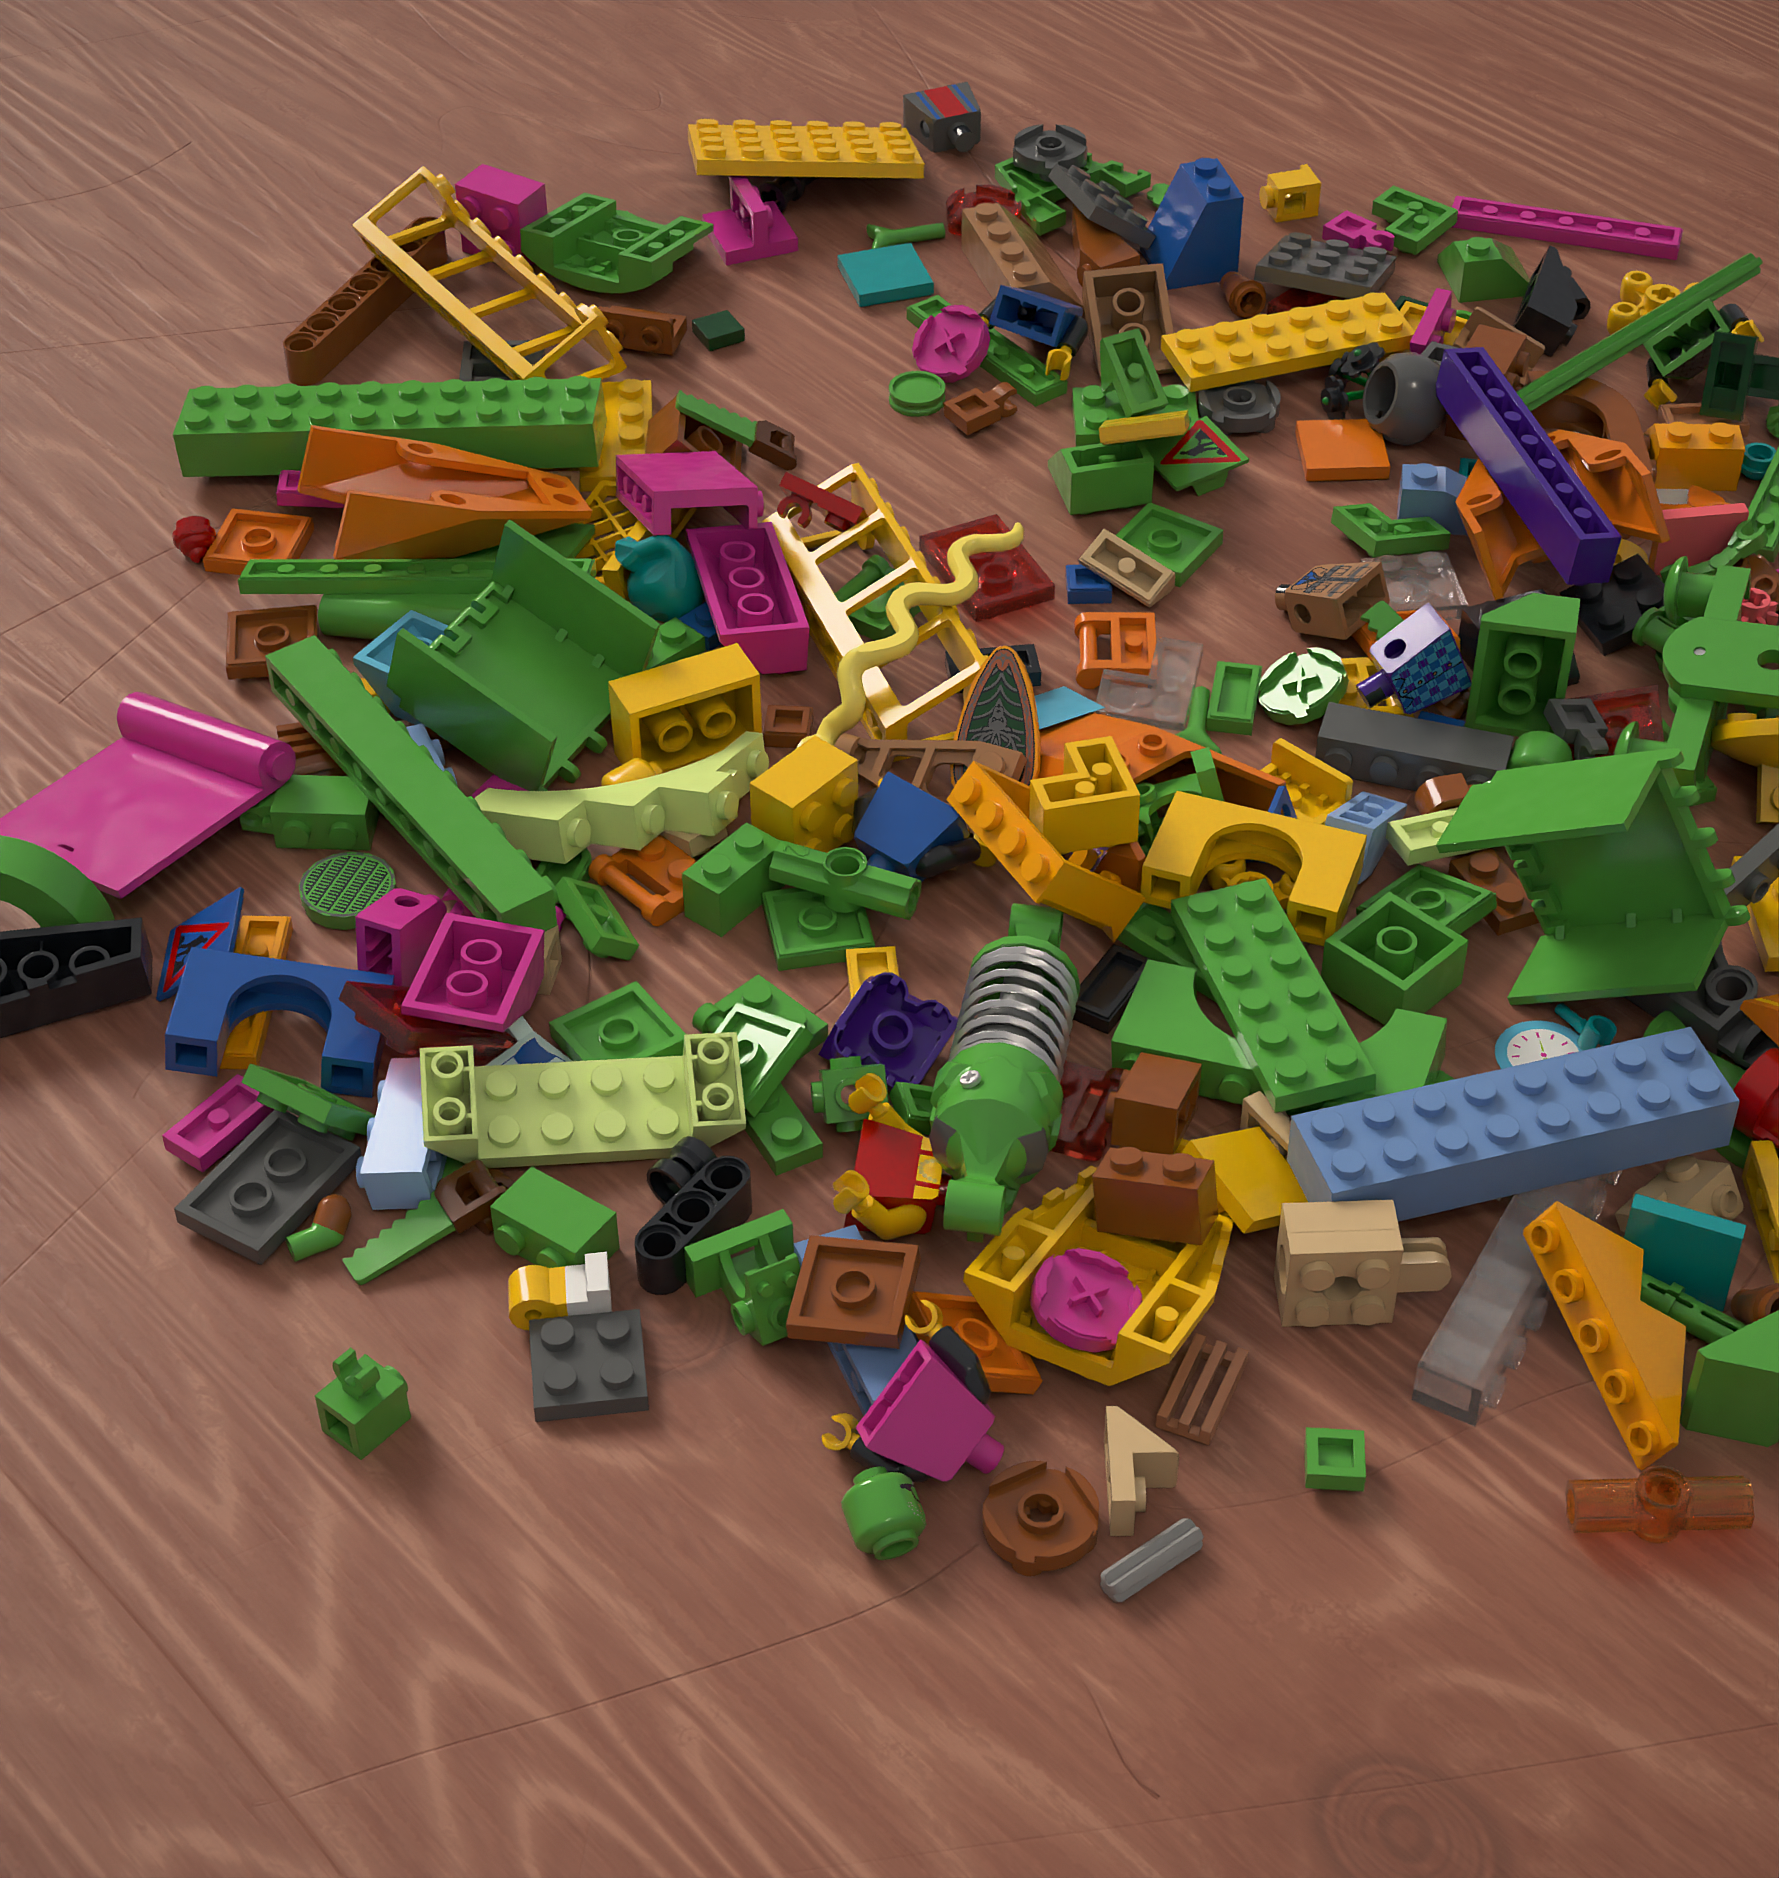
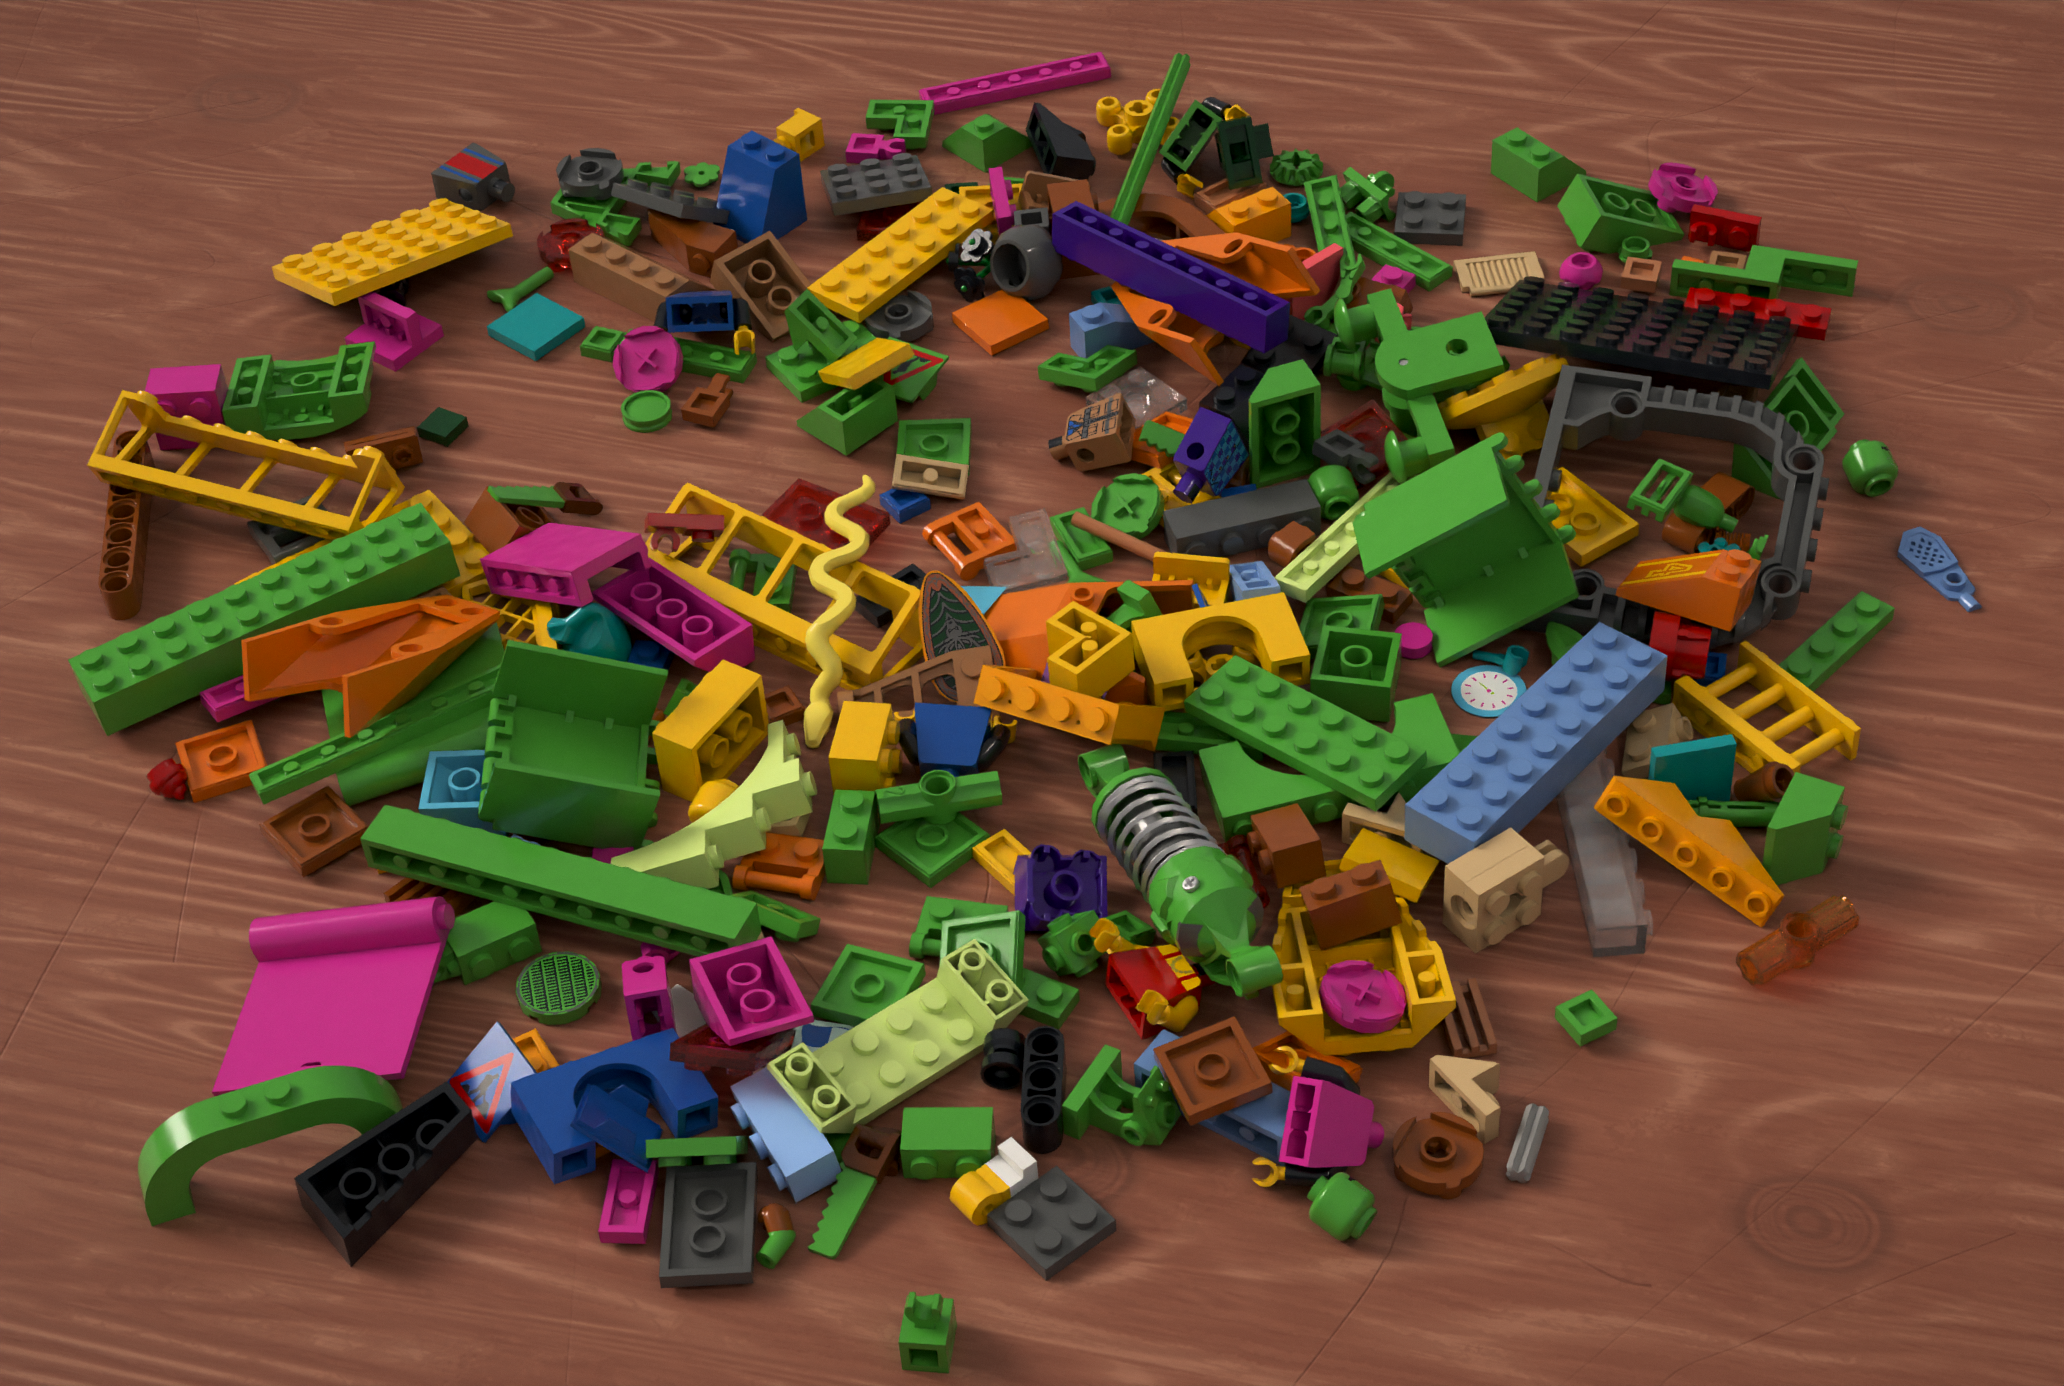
camera: 30 degrees left, 0 degrees up
dark orange cone [1220,271,1266,317] -> none
none -> blue piece [570,1084,663,1173]
none -> nougat bar [1071,511,1169,562]
none -> dark pink tile [1394,622,1433,659]

